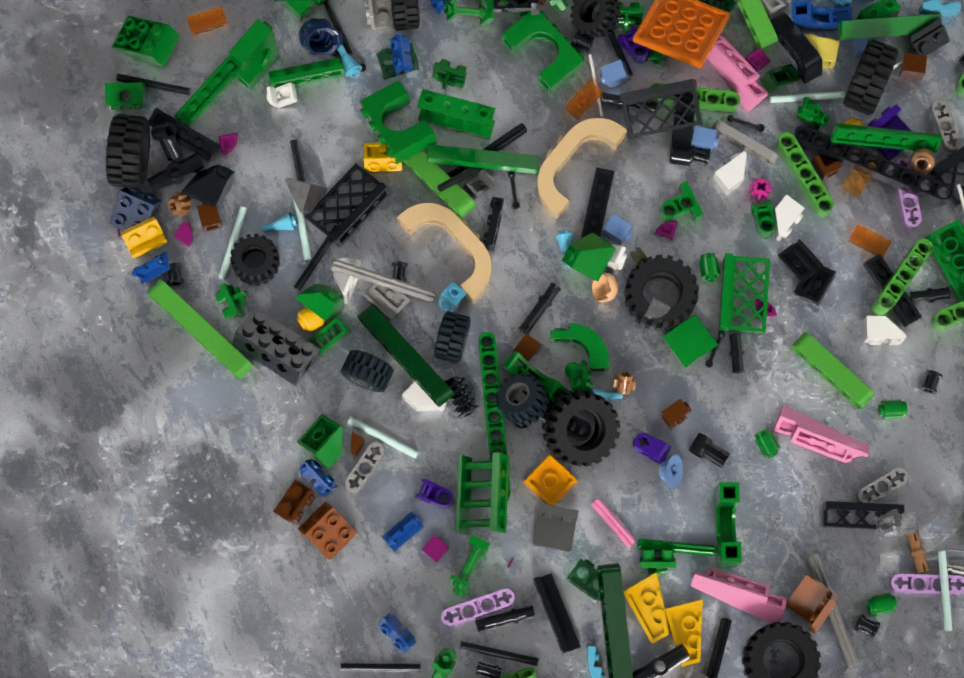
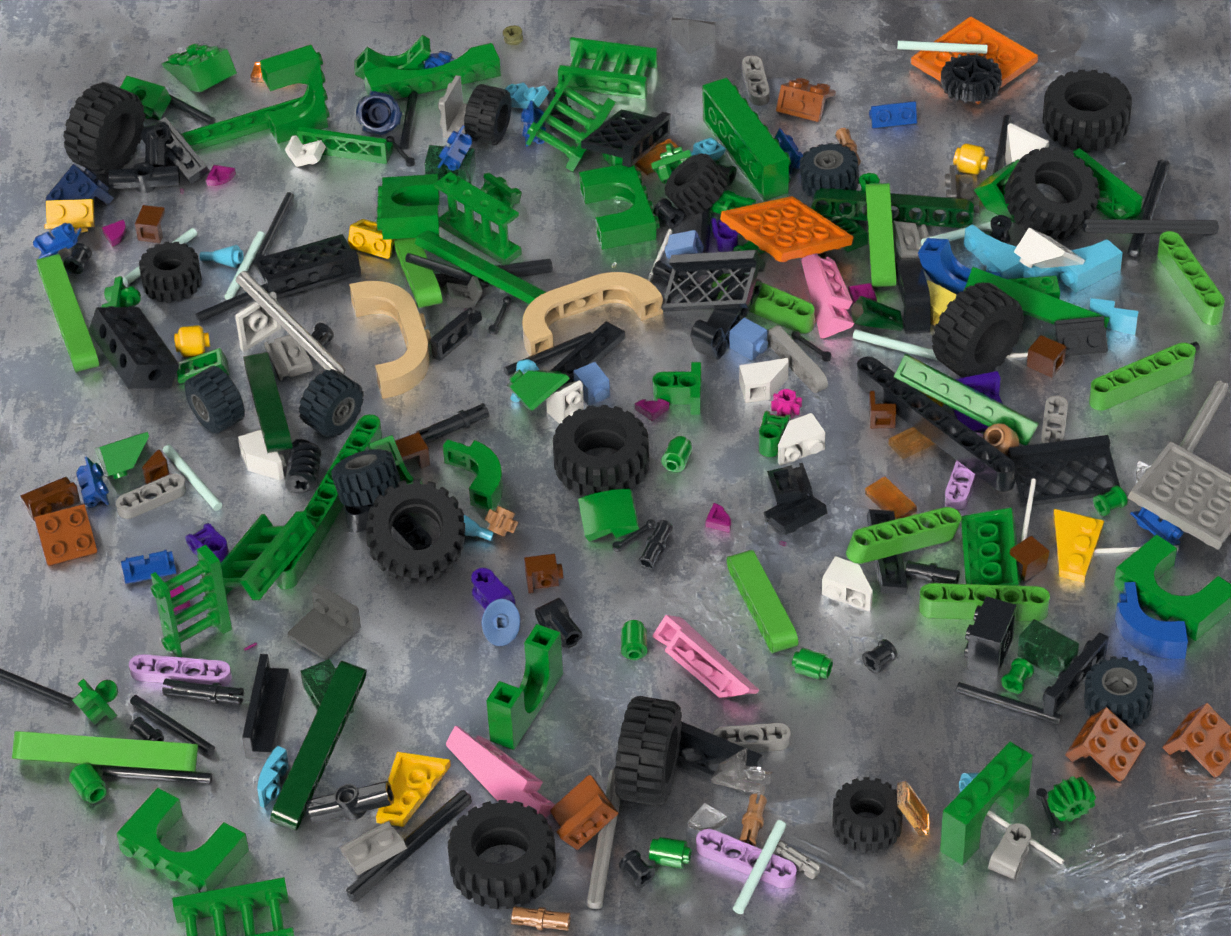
camera: 30 degrees right, 30 degrees down
medium nougat gear [168,192,192,217] -> none
black slope [181,164,235,208] -> none
flat silver slope [285,178,327,214] -> none
green slope [295,284,344,321] -> none
medium azure cone [337,45,362,78] -> none
blue hinge [378,613,416,654] -> none
medium azure bracket [438,282,467,313] -> none
light orange tile [523,454,578,506] -> none
clear orange plate [564,80,603,120] -> none
green hips [565,359,593,392] -> none
bright pink axle [591,498,636,547] -> none
light nougat hair [592,273,618,302] -> none
yellow wing [623,572,670,644] -> none
green axle [637,539,715,556] -> none
green hips [640,548,676,580] -> none
clear tile [644,299,671,319] -> none
black bush [690,147,711,167] -> none
green fence [719,253,770,334] -> none
bright green beam [776,132,834,217] -> none
green hips [796,97,830,130] -> none
none -> black bar [504,332,592,376]
none -> black tyre [614,696,682,806]

